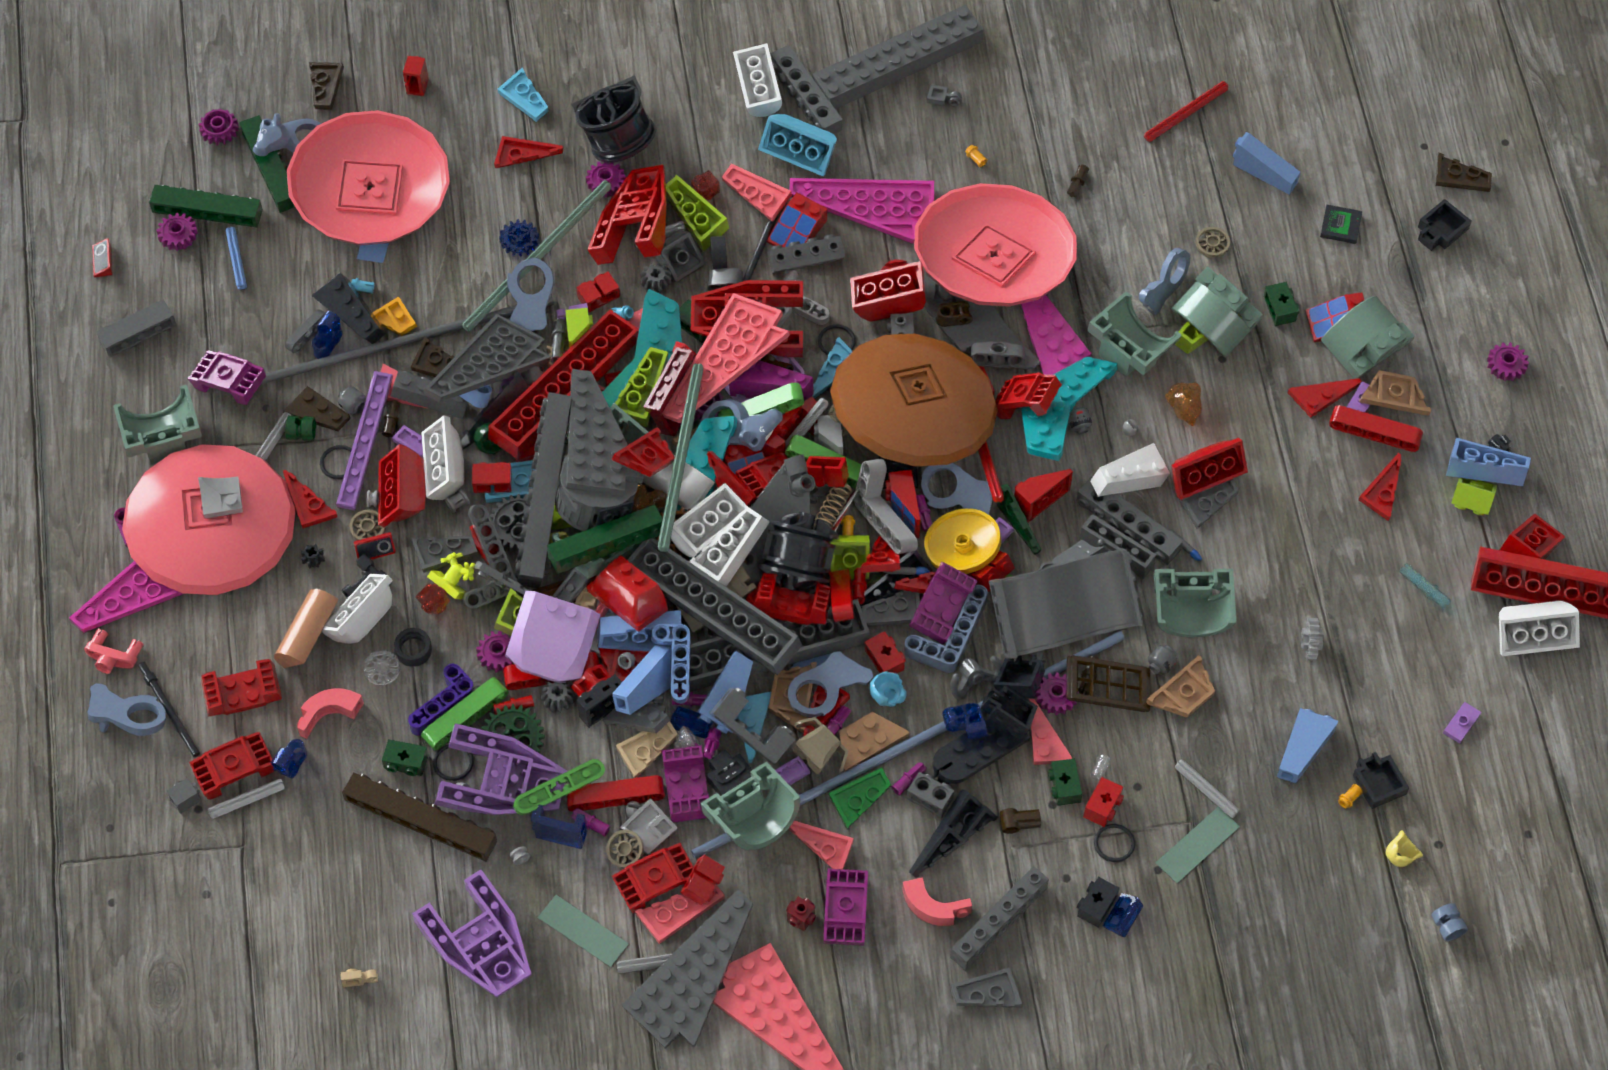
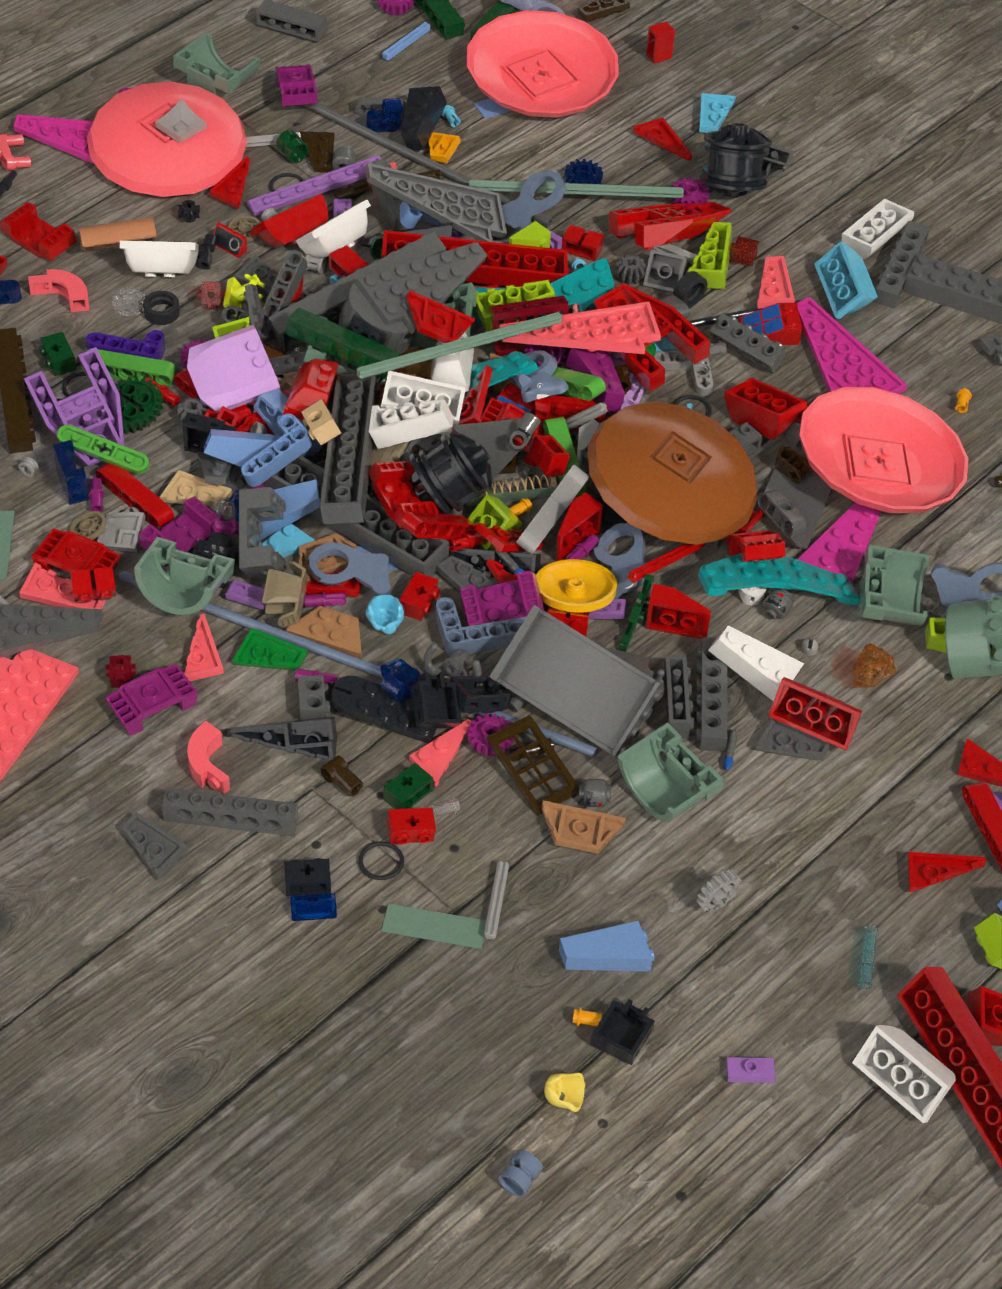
camera: 50 degrees right, 10 degrees down
none -> tan brick [301,399,341,445]

